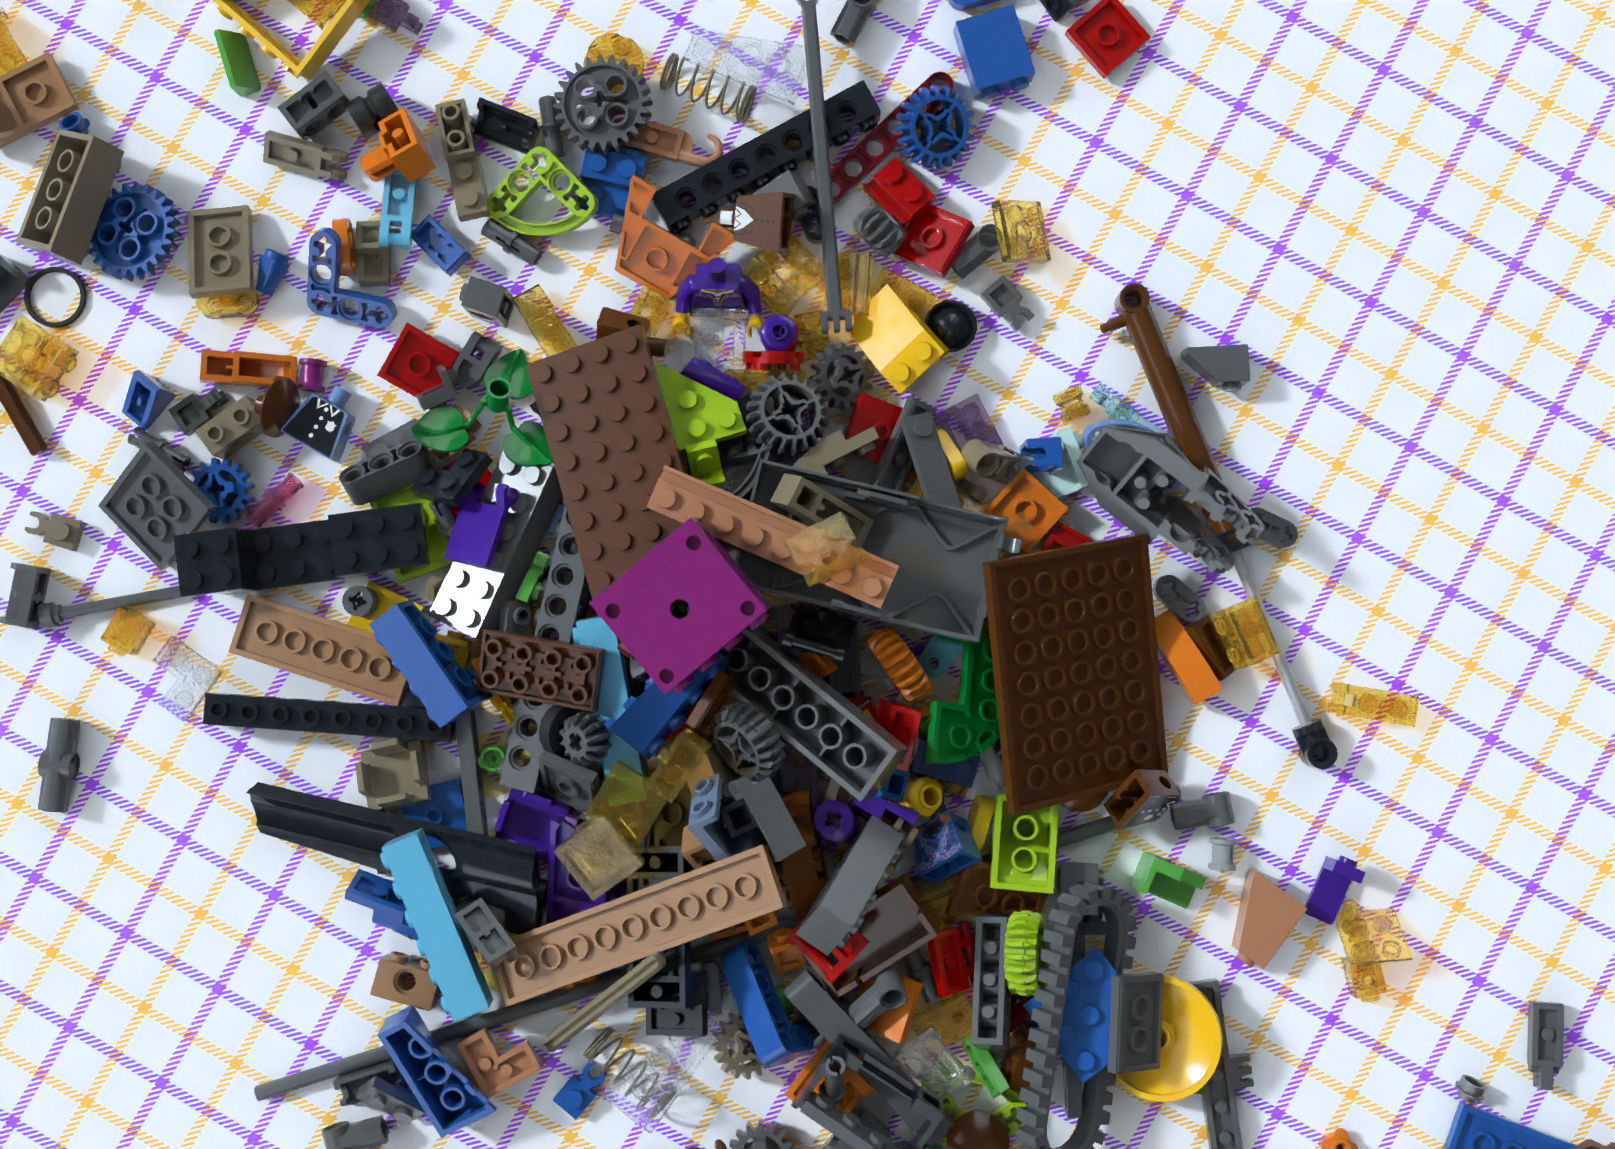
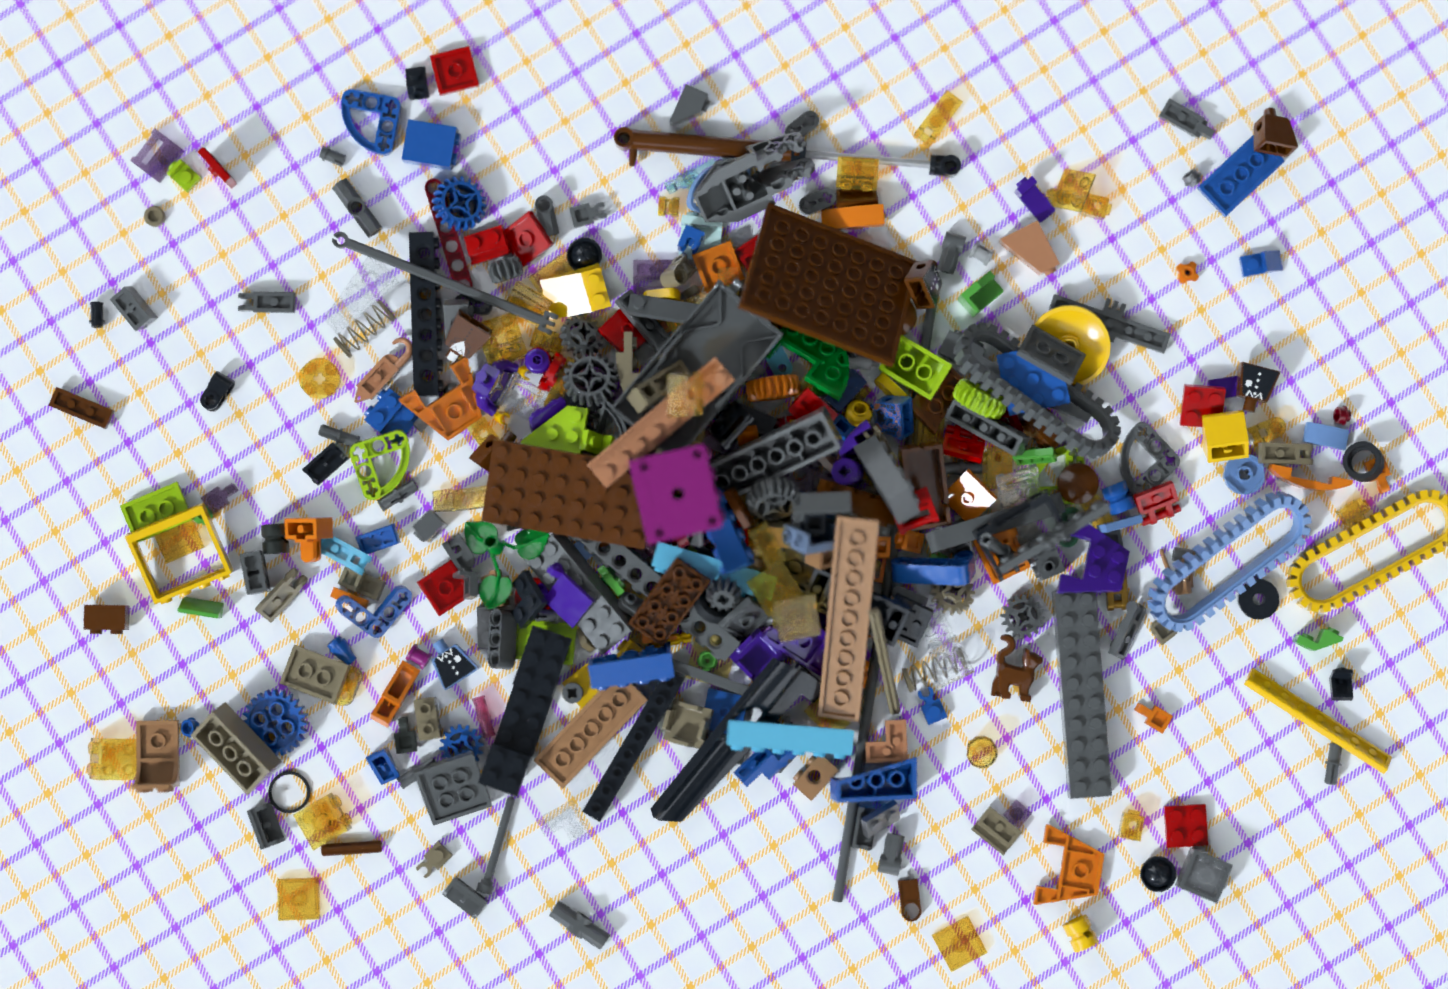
camera: 65 degrees left, 0 degrees up
clear yellow brick [100,607,156,657] -> none
reddish brown dish [254,376,300,438] -> none
dark tan slope [435,98,490,222] -> none
dark grey hinge [454,898,517,971] -> none
dark grey gear [553,54,653,155] -> none
dark grey piece [848,967,907,1029] -> none
clear yellow plate [991,199,1051,264] -> none
black bracket [1073,914,1109,954] -> none

